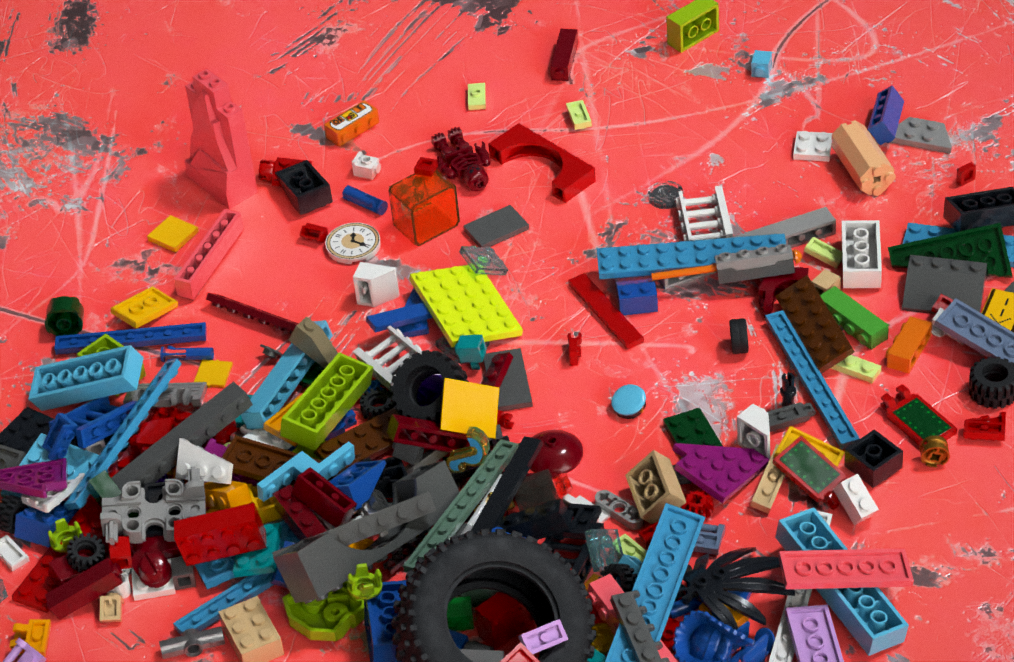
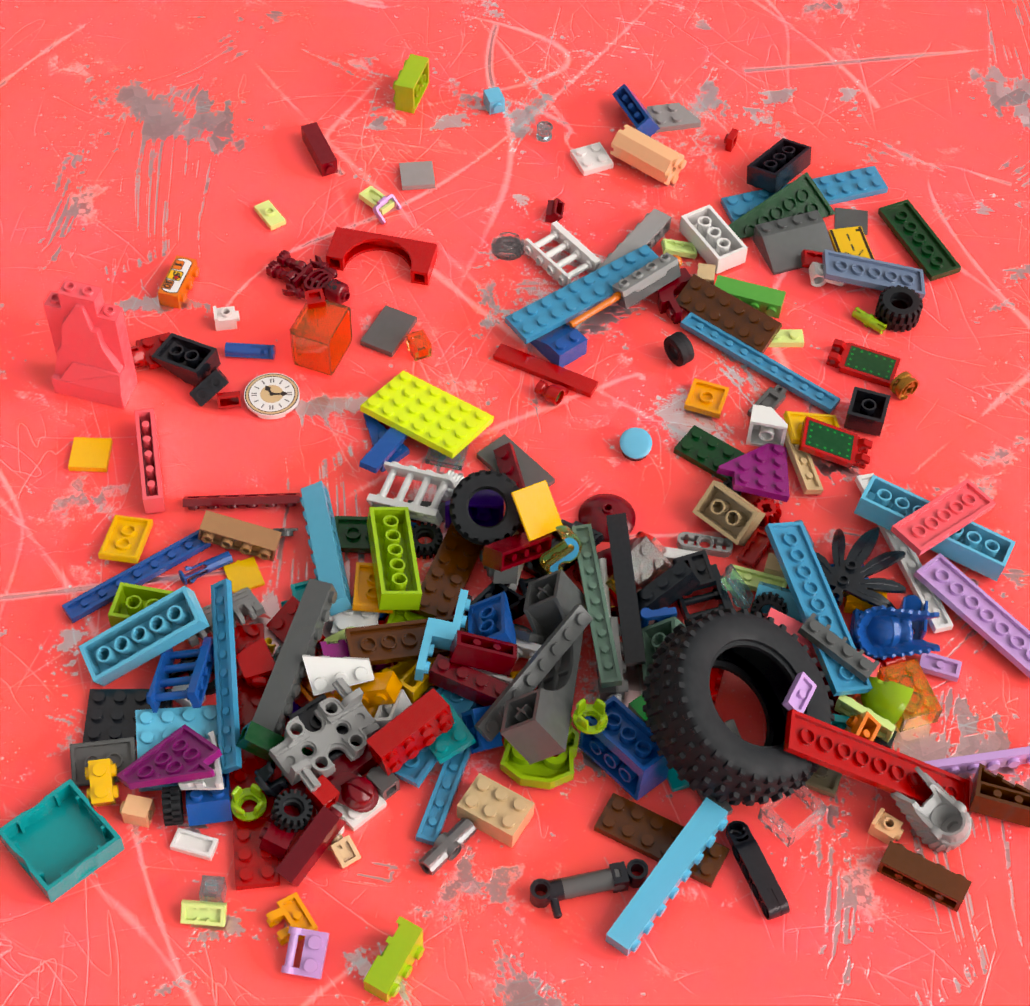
camera: 40 degrees left, 10 degrees up
blue bracket [42,413,78,460] -> none
dark green brick [45,296,84,337] -> none
dark tan slope [289,316,338,369] -> none
white slope [353,262,400,307] -> none
teal brick [455,335,487,370] -> none
clear light blue plate [459,246,509,276] -> none
red plate [567,332,582,366] -> none
black pin [780,372,796,407] -> none
white brick [833,474,879,525] -> none
orange brick [885,316,932,374] -> none
red wing [963,412,1006,441] -> none
none -> black bracket [189,366,229,406]
none -> medium nougat brick [198,510,282,561]
none -> black piece [254,761,288,798]
none -> lavender piece [373,194,402,224]
none -> light grey tile [399,161,435,190]
none -> clear orange brick [406,329,432,361]
none -> red piece [534,380,569,406]
none -> clear light blue wheel [536,121,553,142]
none -> dark red piece [545,198,565,223]
none -> light orange plate [684,378,729,419]
none -> lime pin [851,307,887,334]

